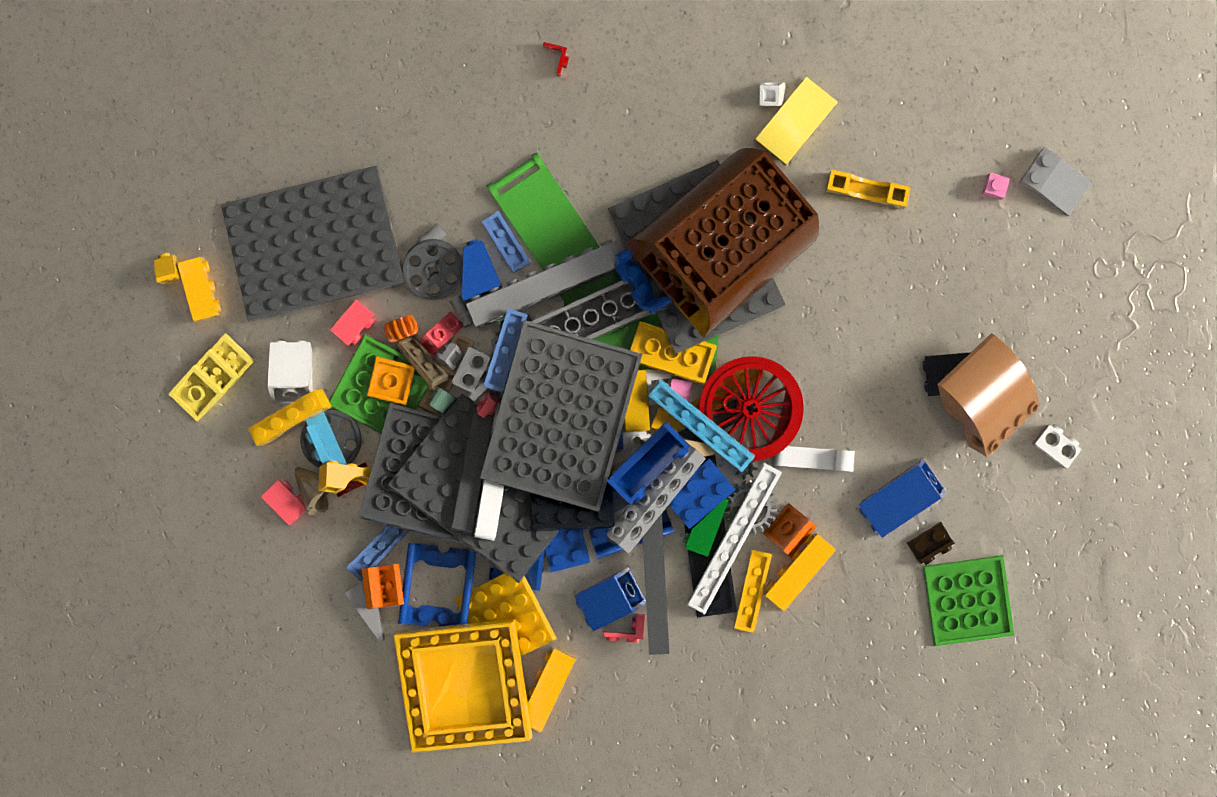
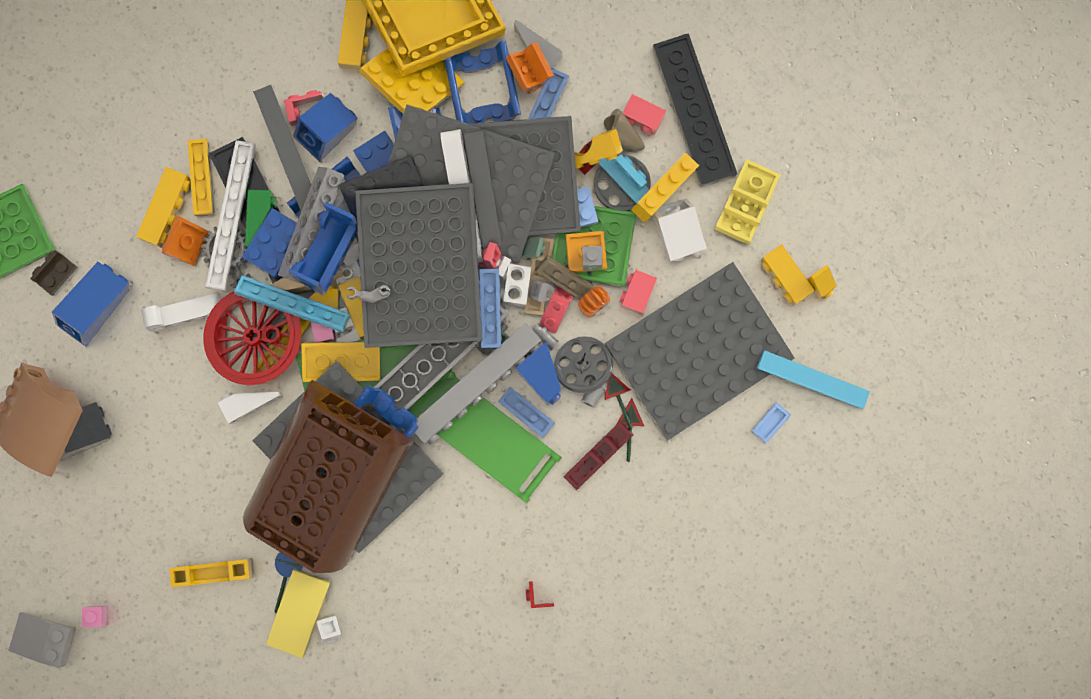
camera: 165 degrees right, 5 degrees down
none -> white slope [218,392,283,424]
none -> blue piece [274,552,303,613]
none -> light grey arm [347,285,390,303]
none -> dark red slope [563,421,634,490]
none -> light blue plate [577,186,598,228]
none -> light grey brick [583,246,602,271]
none -> piece [605,373,633,429]
none -> piece [616,398,645,462]
none -> black plate [652,33,738,187]
none -> light blue tile [751,402,791,444]
none -> medium azure tile [756,350,870,409]

